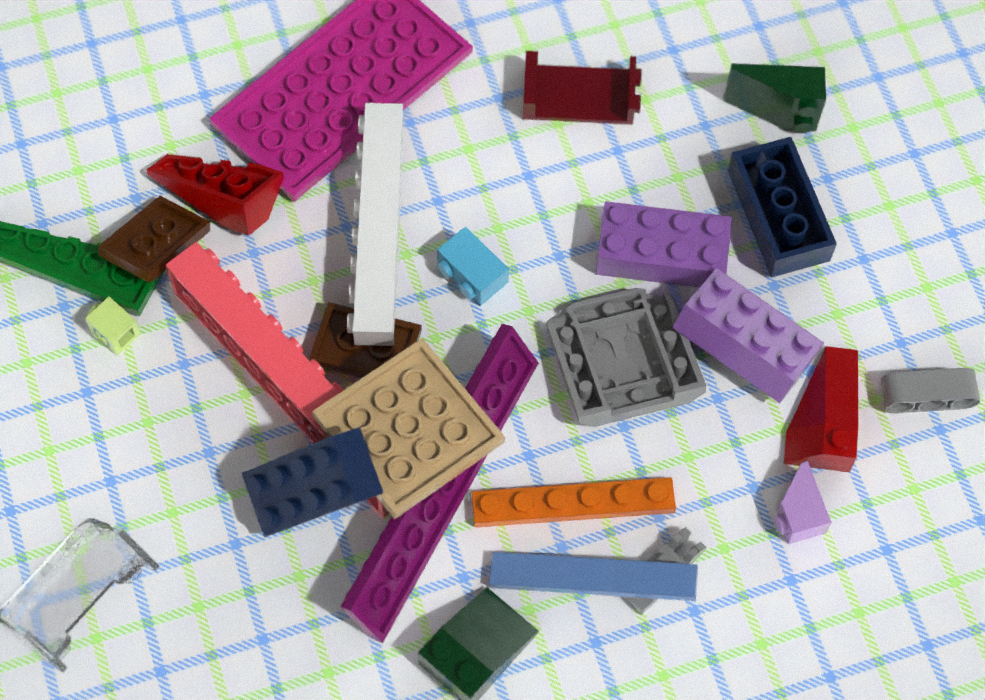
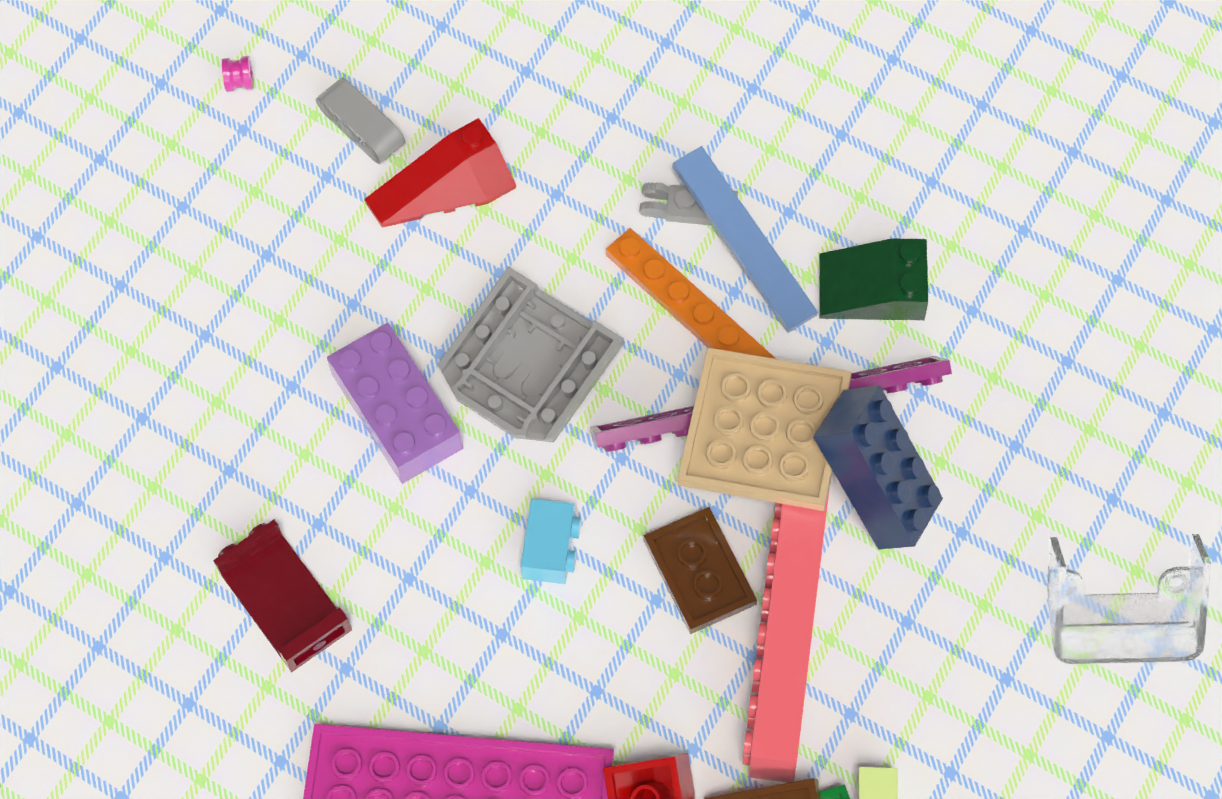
camera: 125 degrees left, 0 degrees up
white brick [347,103,404,346] -> none
medium lavender brick [672,268,824,403] -> none
dark green slope [724,63,826,133] -> none
dark blue brick [728,137,837,278] -> none
lavender slope [775,461,832,544] -> none

